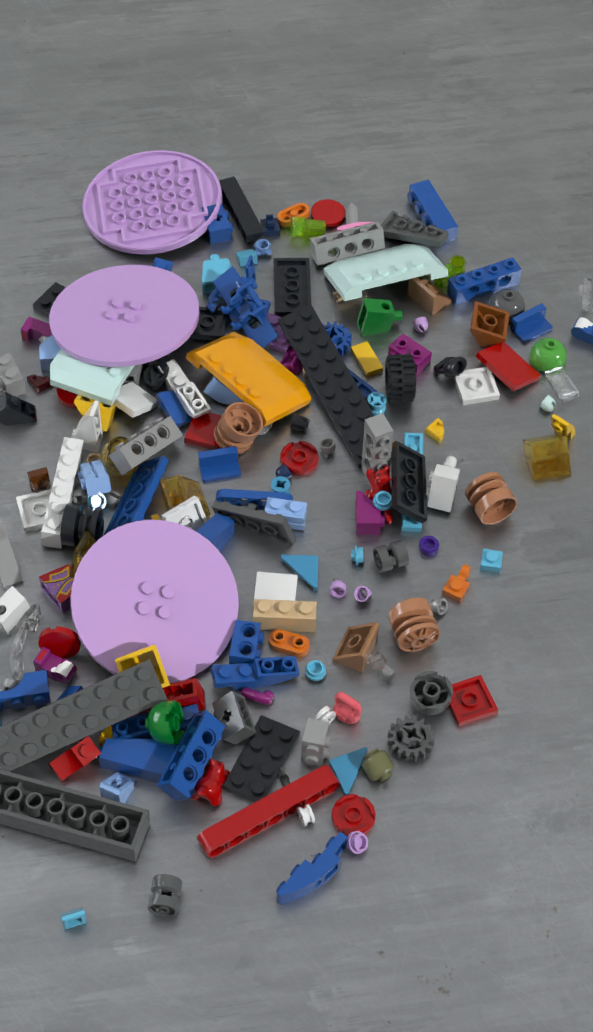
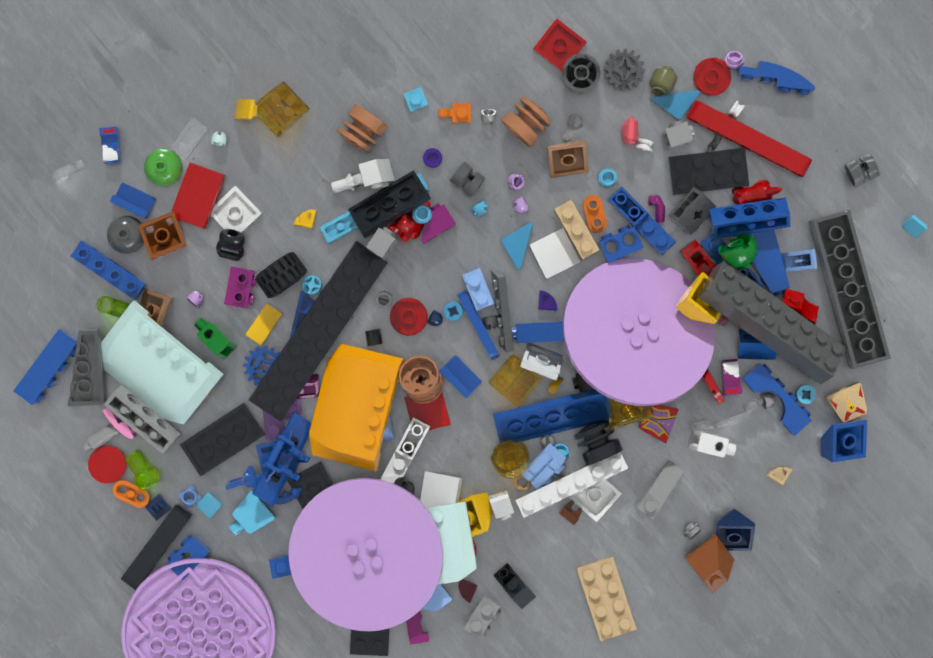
camera: 115 degrees left, 35 degrees up
light grey brick [109,416,183,475] -> none
blue slope [156,391,191,428] -> none
none -> dark purple tile [538,290,557,311]

